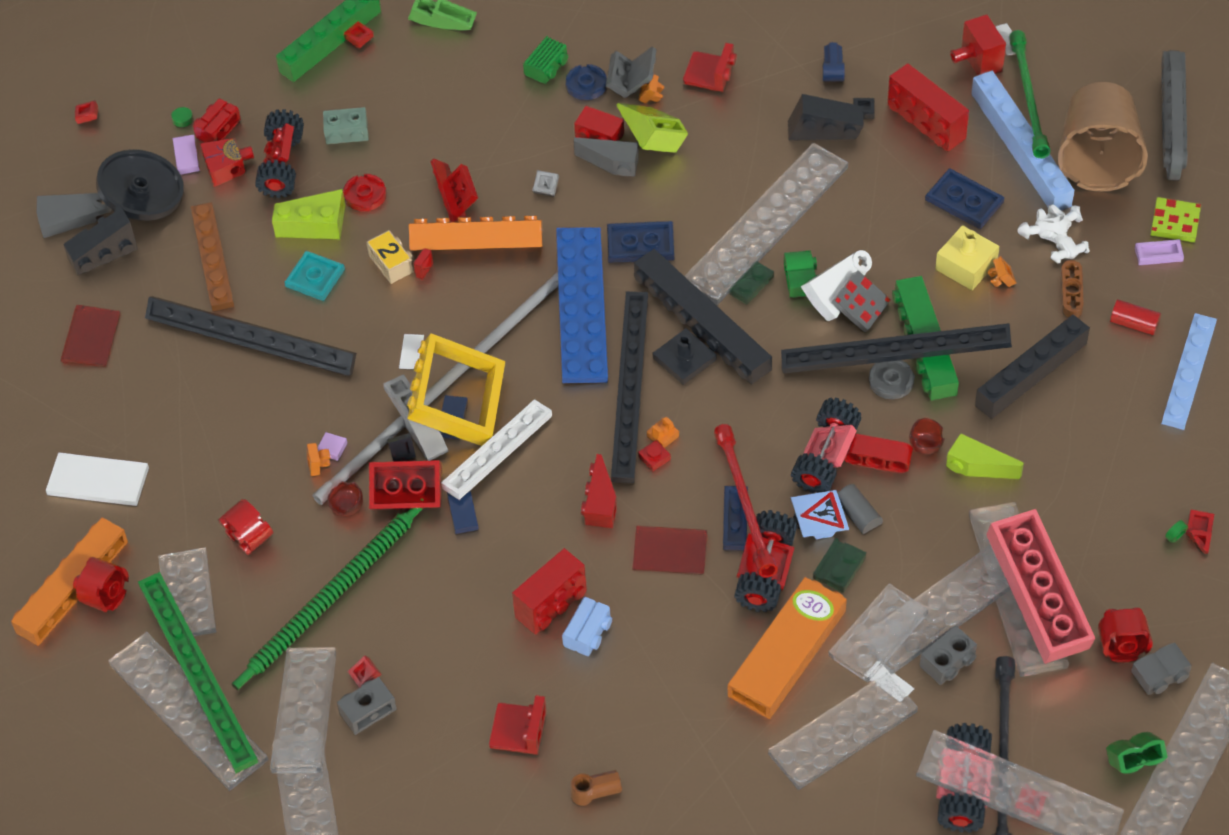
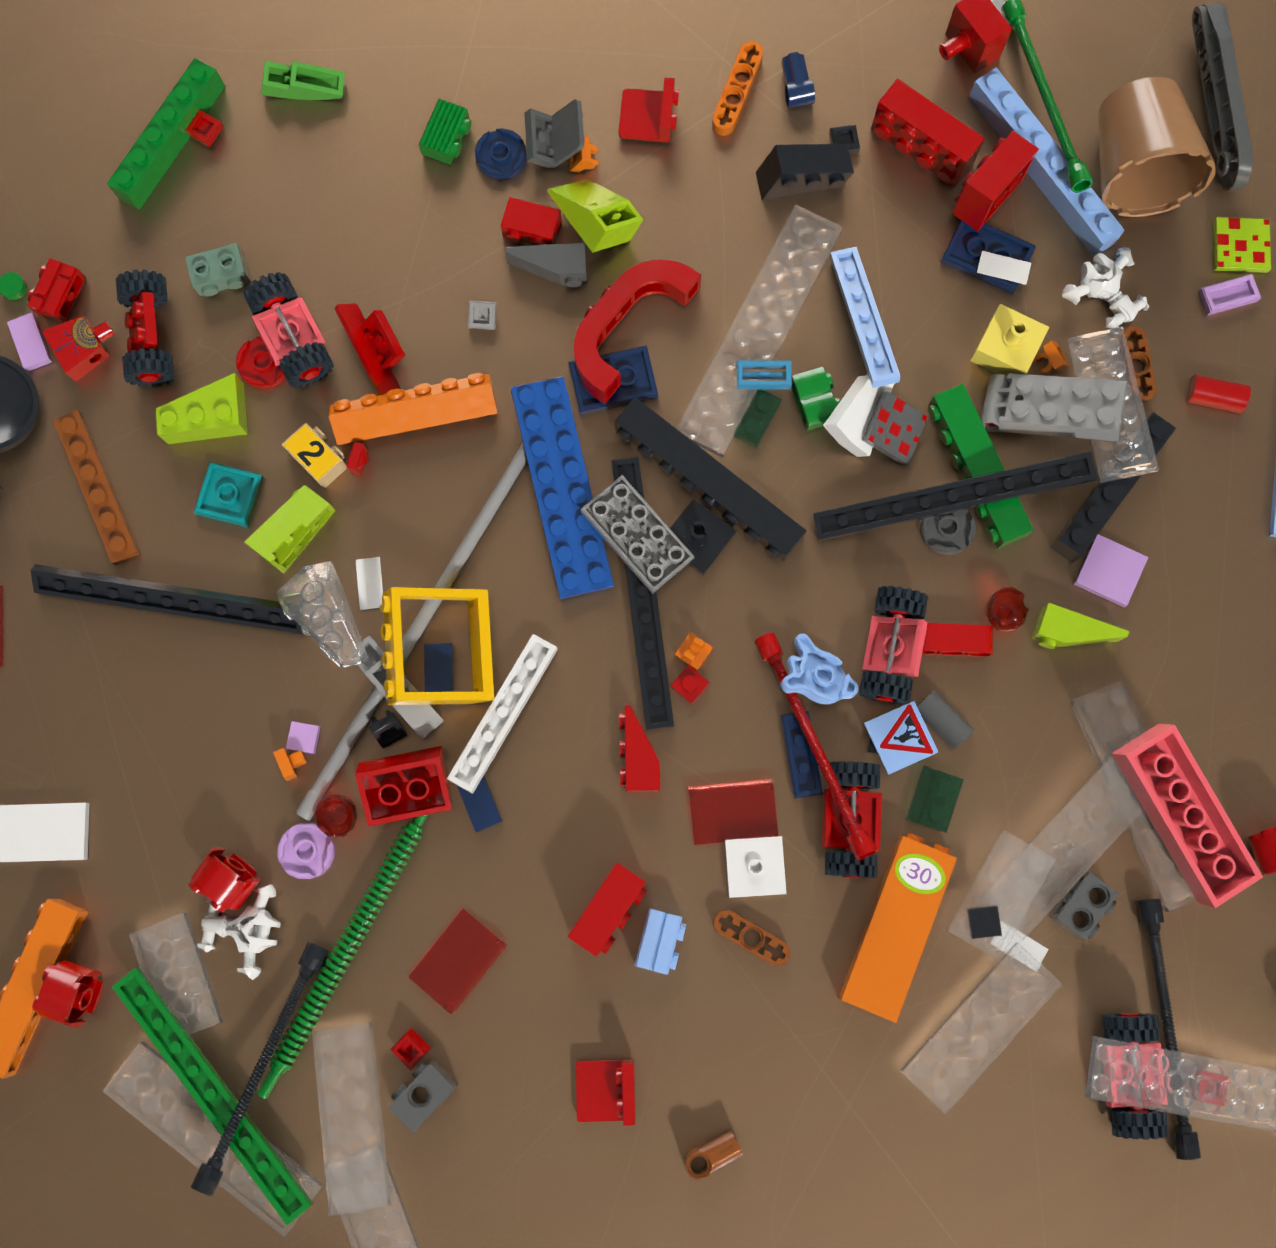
camera: 10 degrees left, 25 degrees up
none -> black hose [191,942,329,1196]
none -> white piece [197,884,281,980]
none -> plate [244,272,334,388]
none -> lime wedge [244,485,336,574]
none -> clear wedge [276,561,368,668]
none -> lavender tile [277,823,335,879]
none -> clear red piece [408,909,508,1015]
none -> red arch [574,259,701,404]
none -> light grey tile [580,475,695,594]
none -> orange beam [712,41,763,136]
none -> dark orange beam [713,910,790,966]
none -> white plate [725,836,786,898]
none -> dark azure tile [736,360,792,389]
none -> light blue tile [780,634,858,704]
none -> light blue plate [830,247,900,388]
none -> red brick [952,131,1039,232]
none -> black tile [967,905,1002,939]
none -> white sticker [977,251,1031,285]
none -> light grey hinge [981,373,1127,441]
none -> clear plate [1068,326,1158,483]
none -> lavender tile [1073,534,1148,608]

